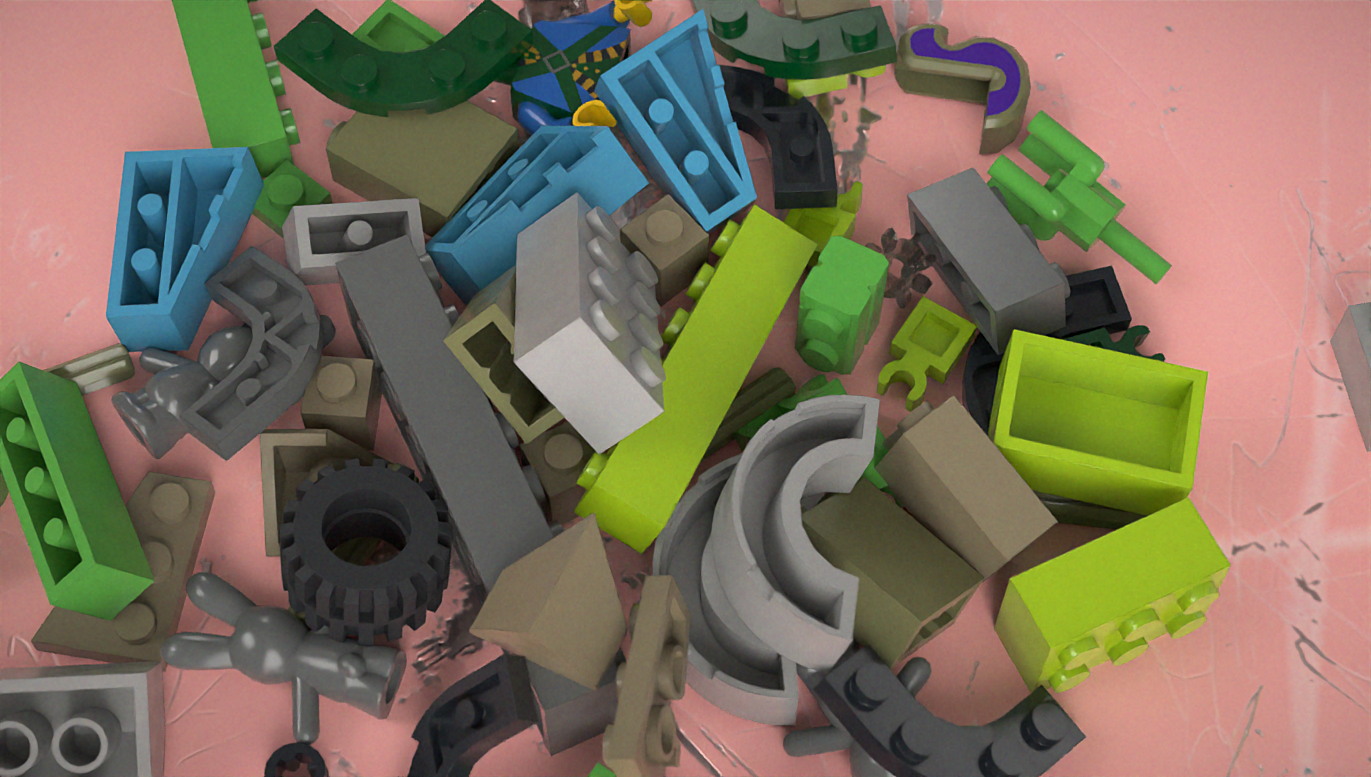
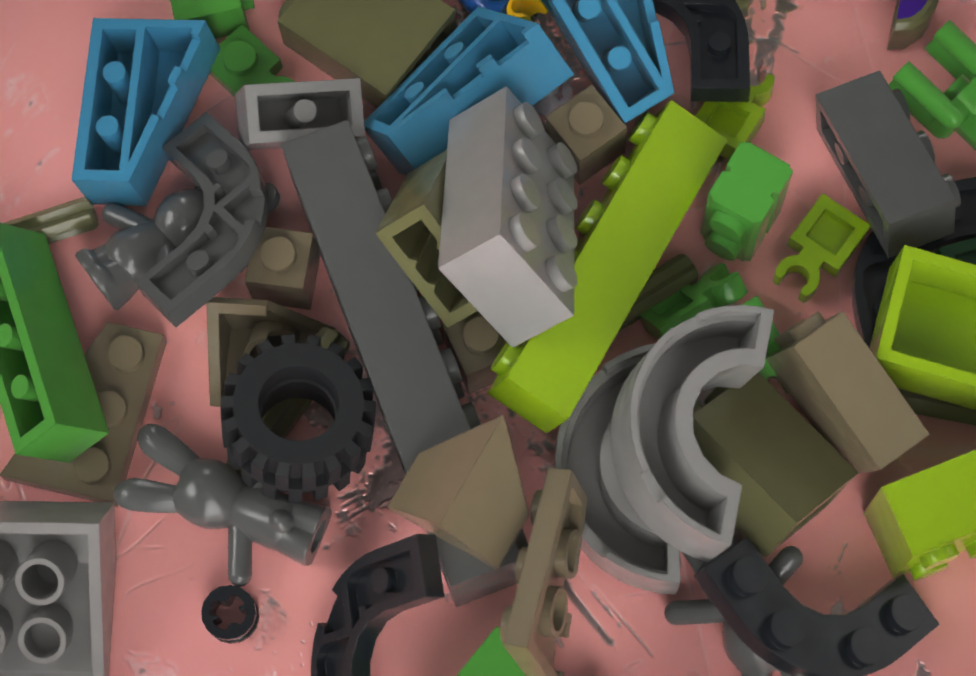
camera: 10 degrees right, 10 degrees up
clear smoke gear [865,227,937,309] -> none

